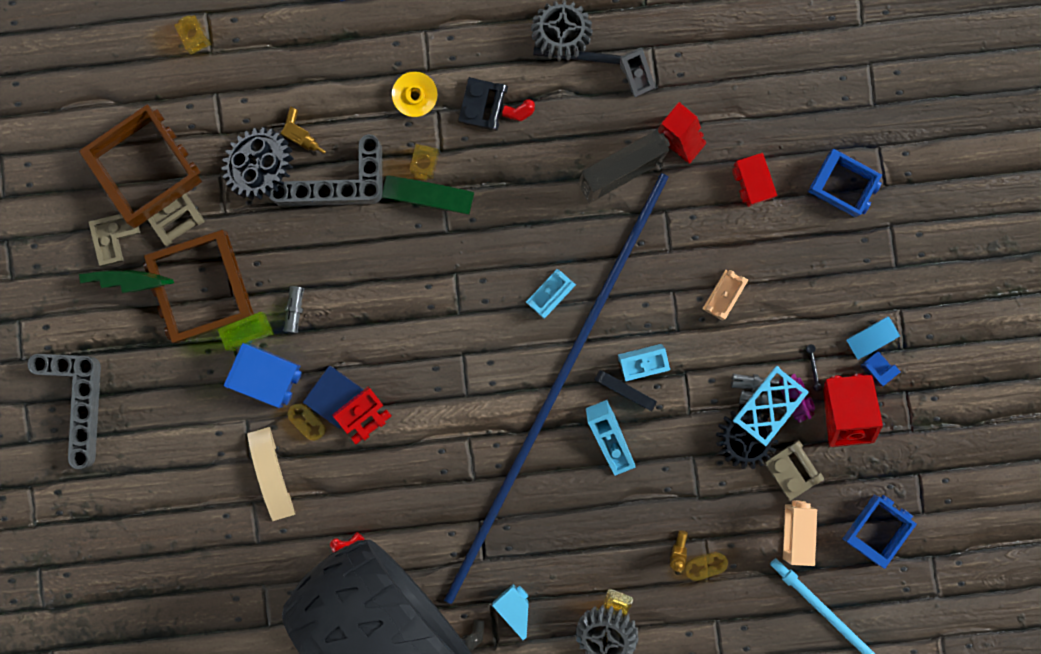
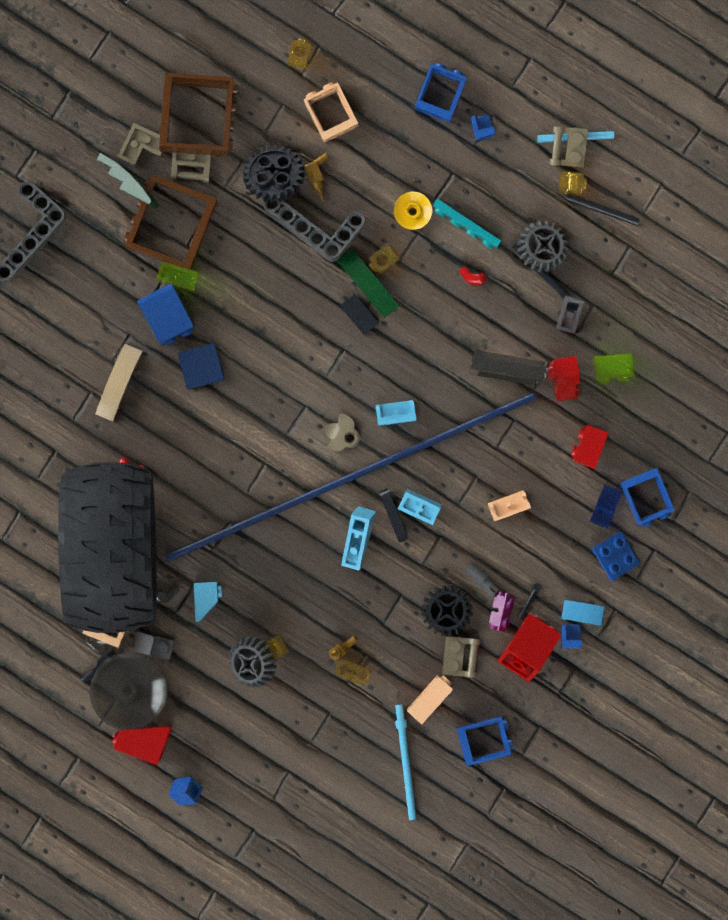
camera: 45 degrees right, 0 degrees up
dark grey pin [283,286,304,333] -> none
clear yellow beam [288,404,326,441] -> none
red plate [332,386,392,444] -> none
black plate [458,77,508,131] -> none
medium azure window [733,366,809,446] -> none
dark grey pin [739,390,786,415] -> none
none -> light nougat window [304,82,358,143]
none -> dark tan plate [324,413,360,451]
none -> black tile [340,294,379,335]
none -> teal plate [433,199,501,249]
none -> clear blue slope [590,484,622,529]
none -> clear neon green piece [592,353,634,384]
none -> blue hinge [592,531,640,582]

